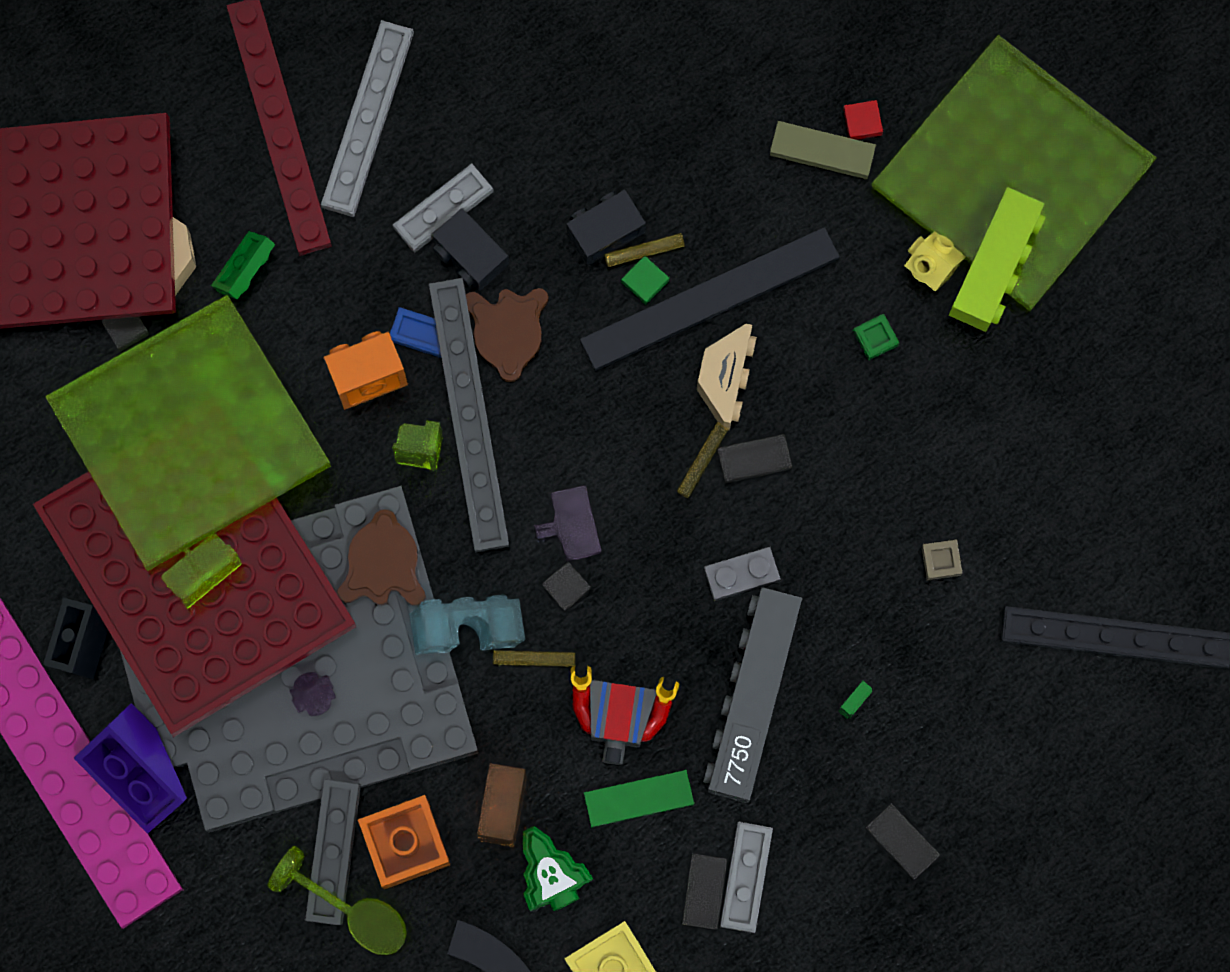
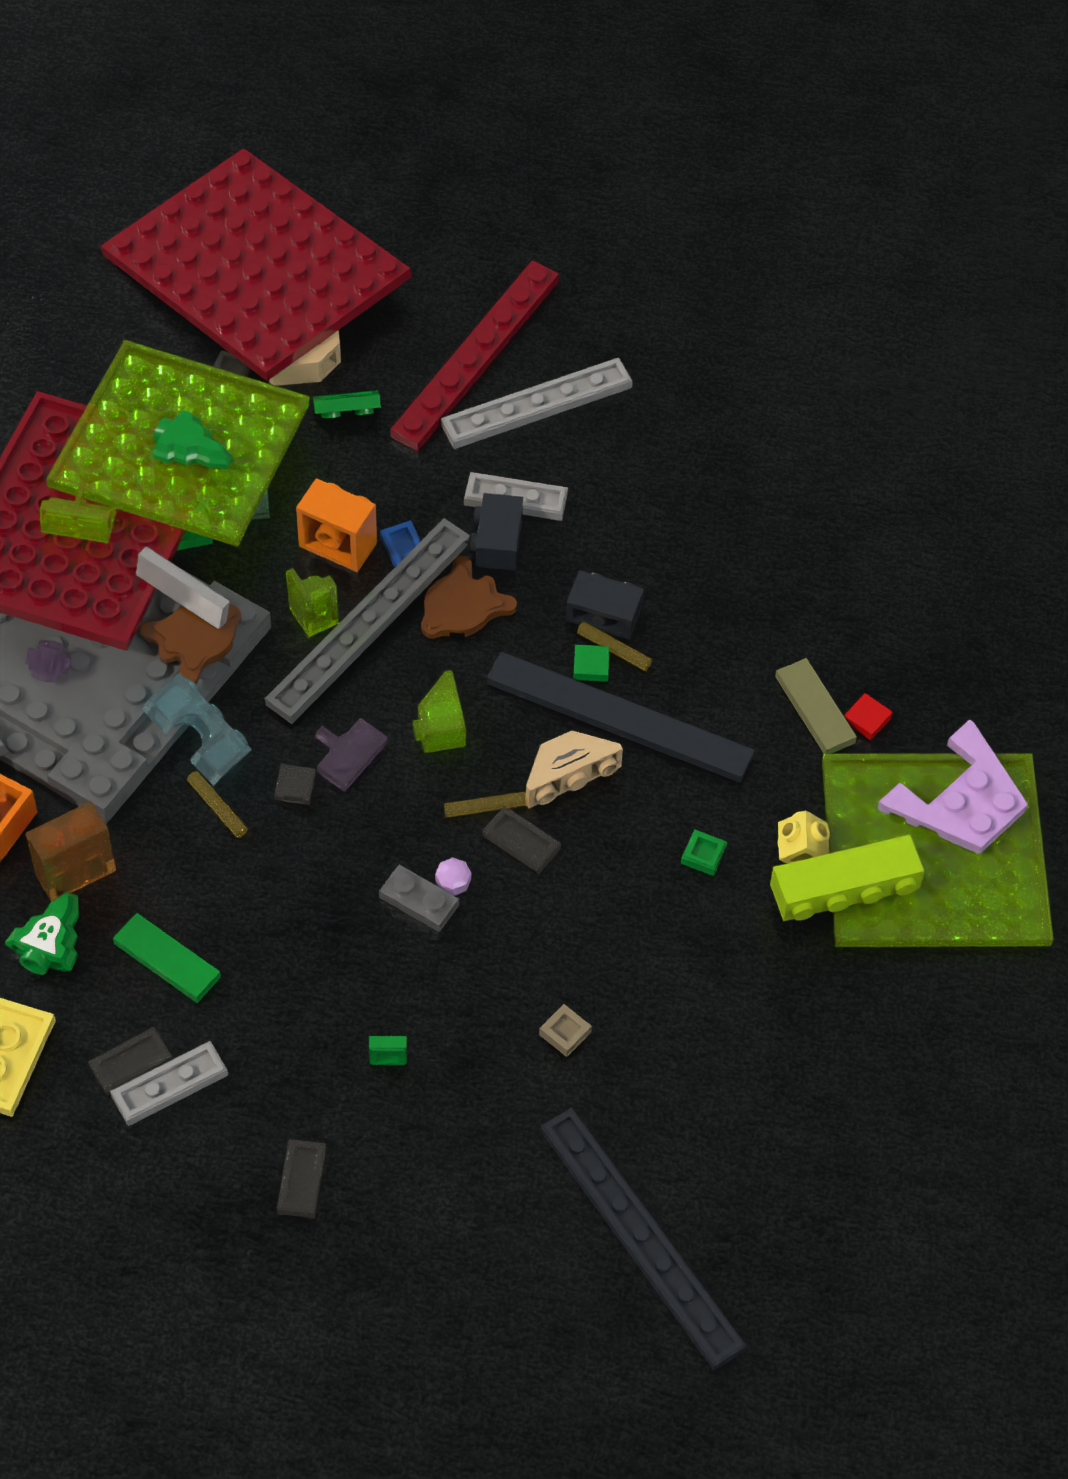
camera: 50 degrees right, 20 degrees down
torso [571,665,679,765] -> none
dark grey brick [703,587,802,803] -> none
none -> light grey tile [136,547,230,629]
none -> green rock [152,410,233,469]
none -> clear neon green slope [412,670,466,753]
none -> lavender tile [435,858,471,896]
none -> lavender wing [877,720,1028,854]

